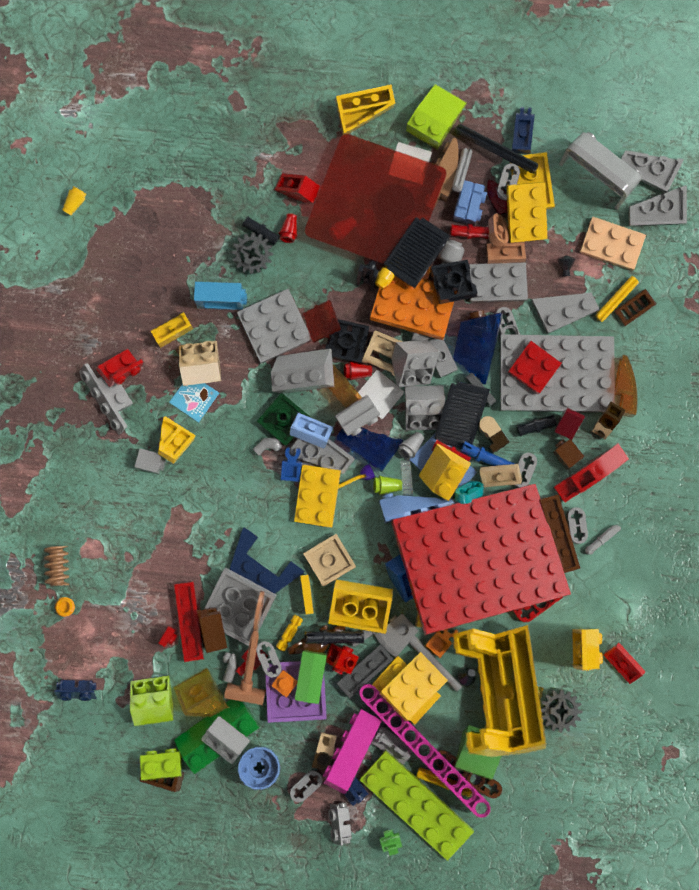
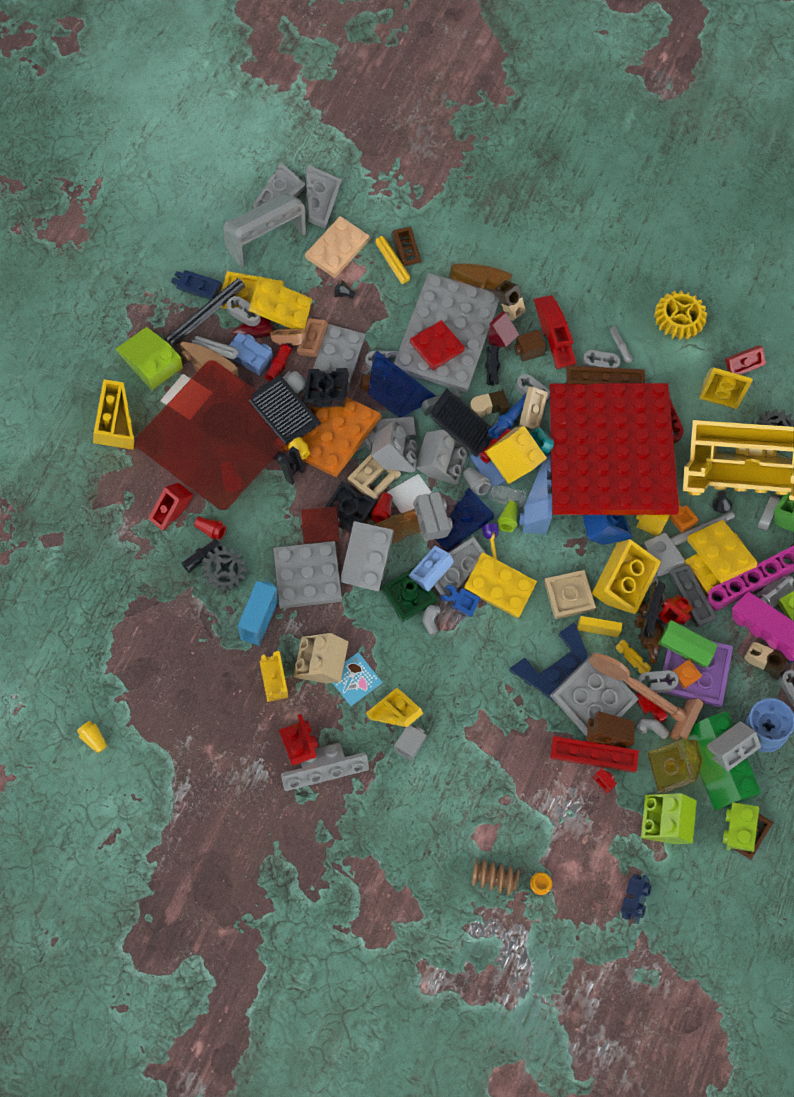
camera: 75 degrees left, 15 degrees down
light grey wing [531,293,600,334] -> none
none -> yellow gear [654,290,707,341]
none -> light grey beam [757,494,781,531]

